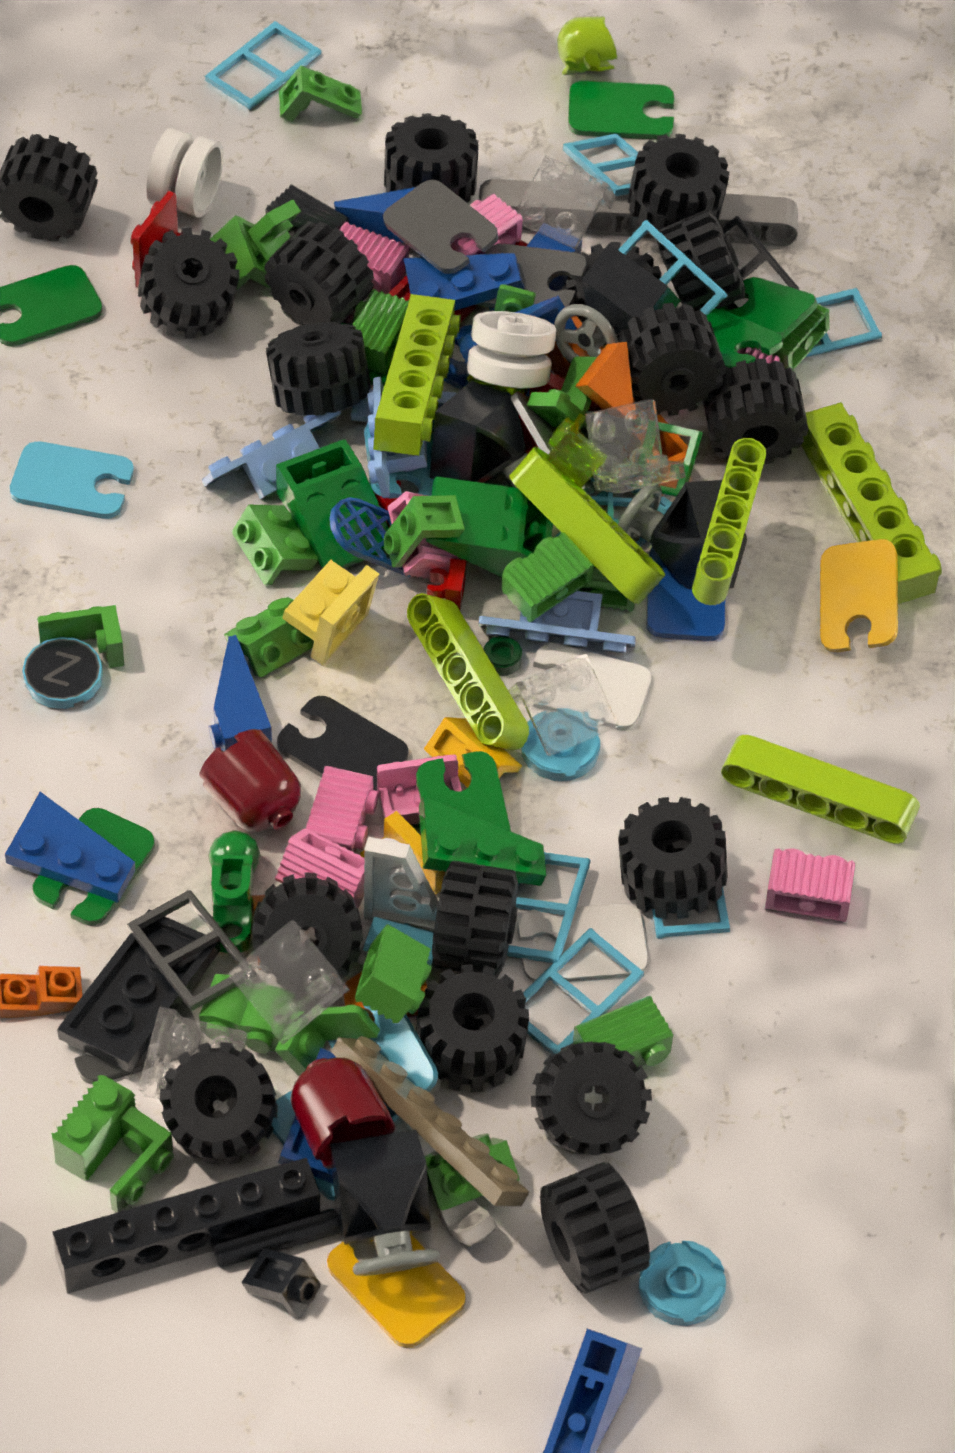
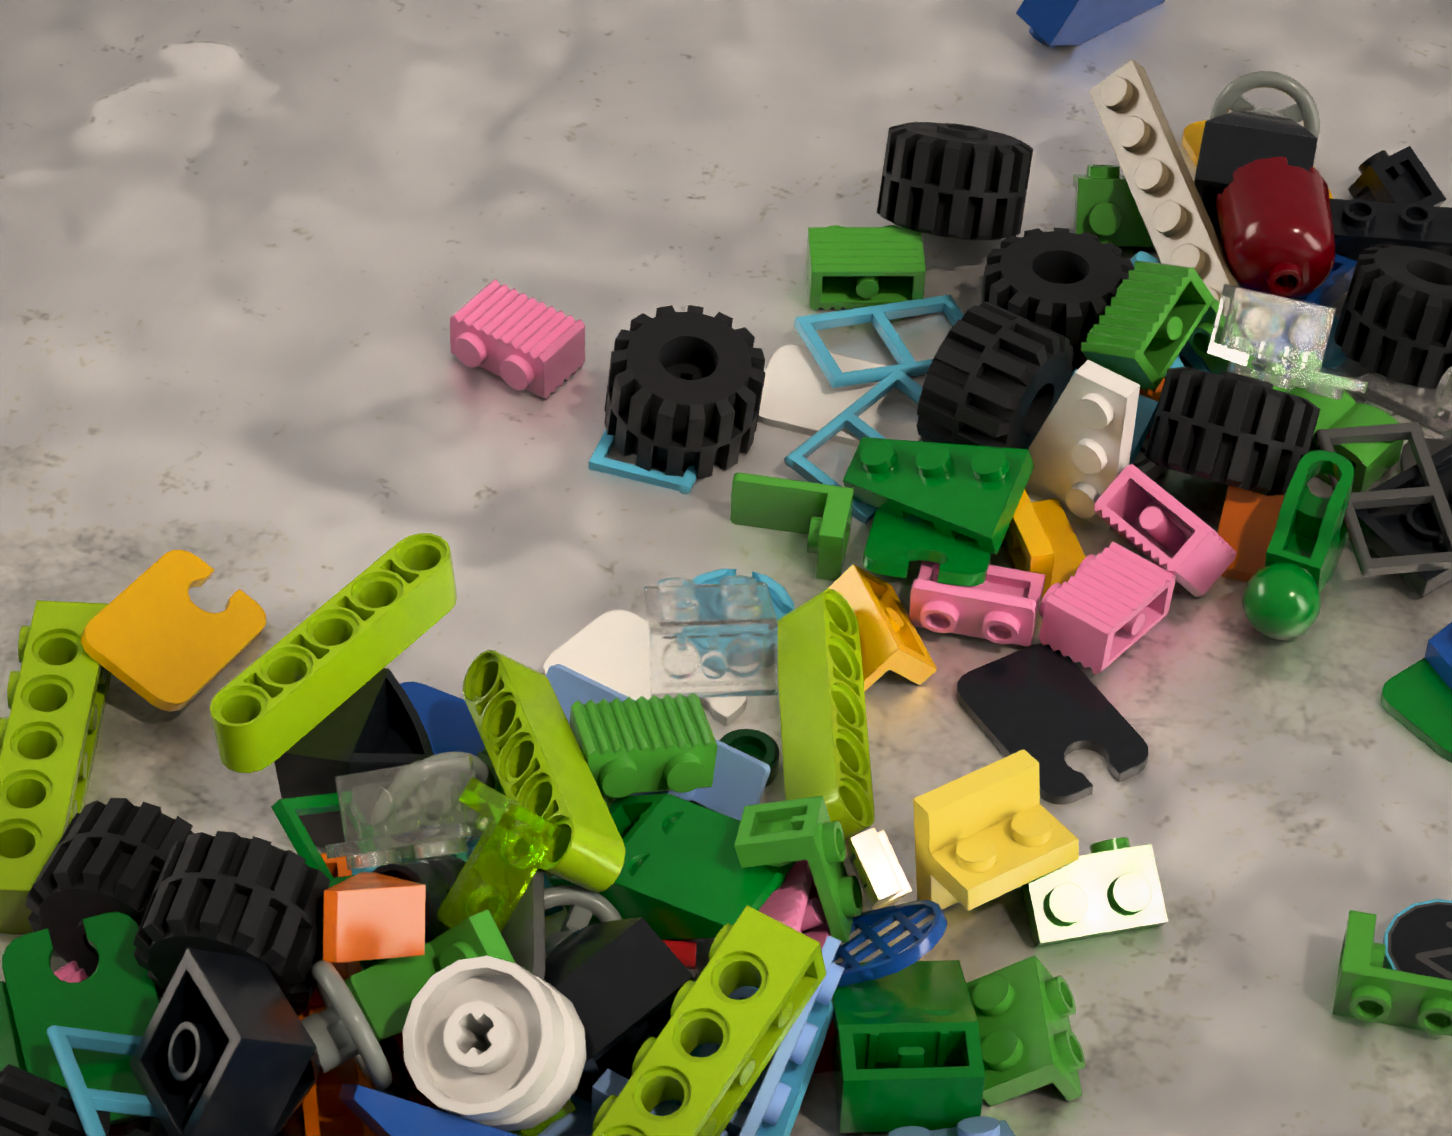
camera: 155 degrees left, 10 degrees down
dark red cylinder [199,729,301,833] -> none
blue slope [208,635,272,752] -> none
black wheel [540,1162,650,1294] -> none
medium azure tile [638,1240,726,1326] -> none
lime beam [721,735,920,844] -> none
none -> bright green bracket [730,473,854,581]
none -> slope [845,828,912,909]

